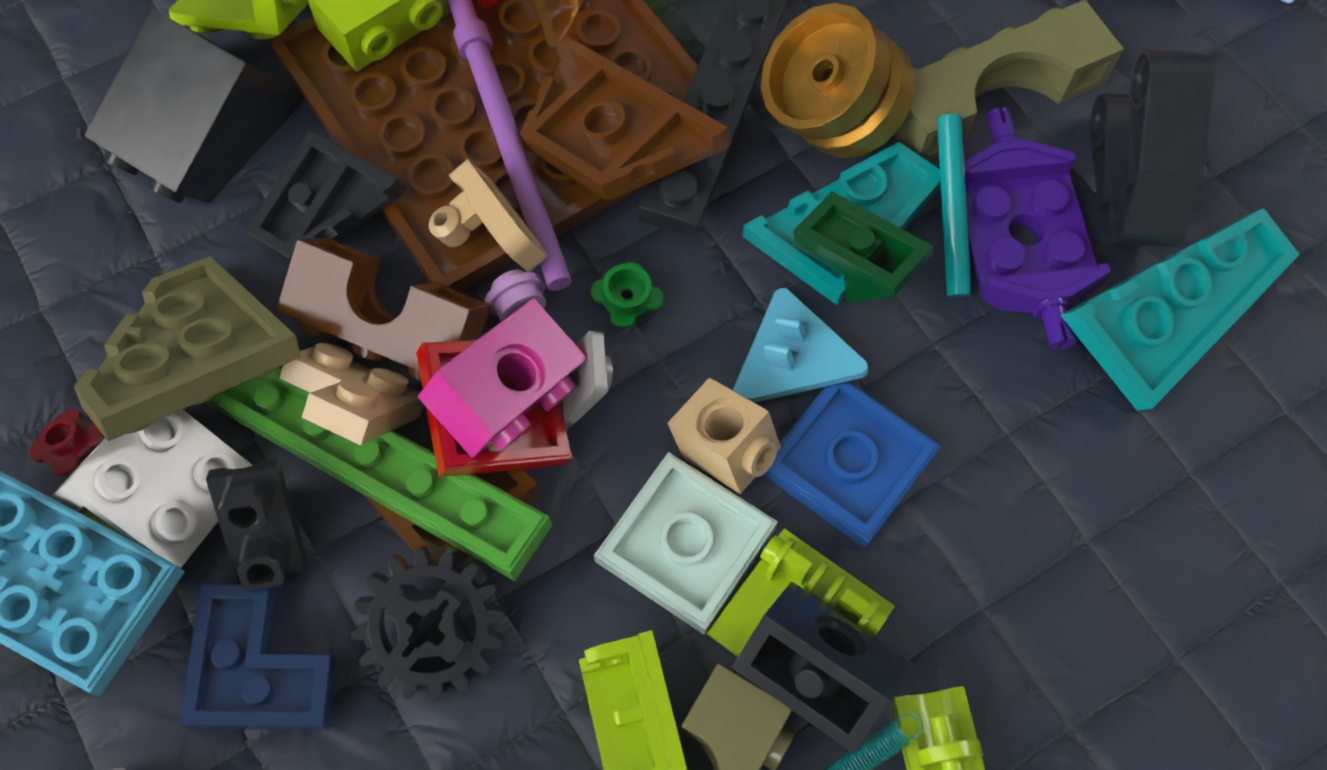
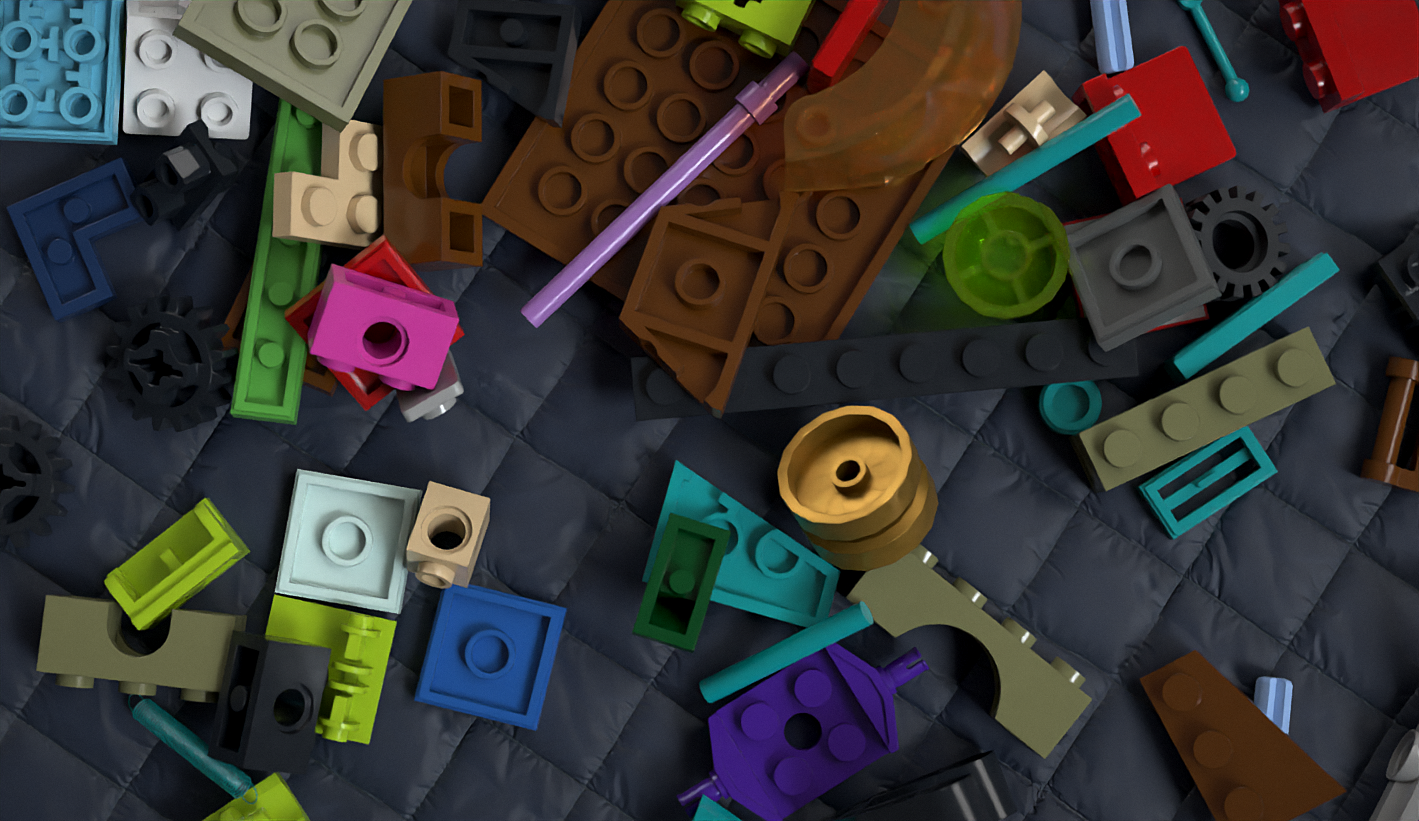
camera: 70 degrees right, 20 degrees up
tan piece [429,159,548,272] -> none
lavender plate [485,270,546,322] -> none
green plate [591,262,663,329] -> none
medium azure piece [732,288,868,403] -> none

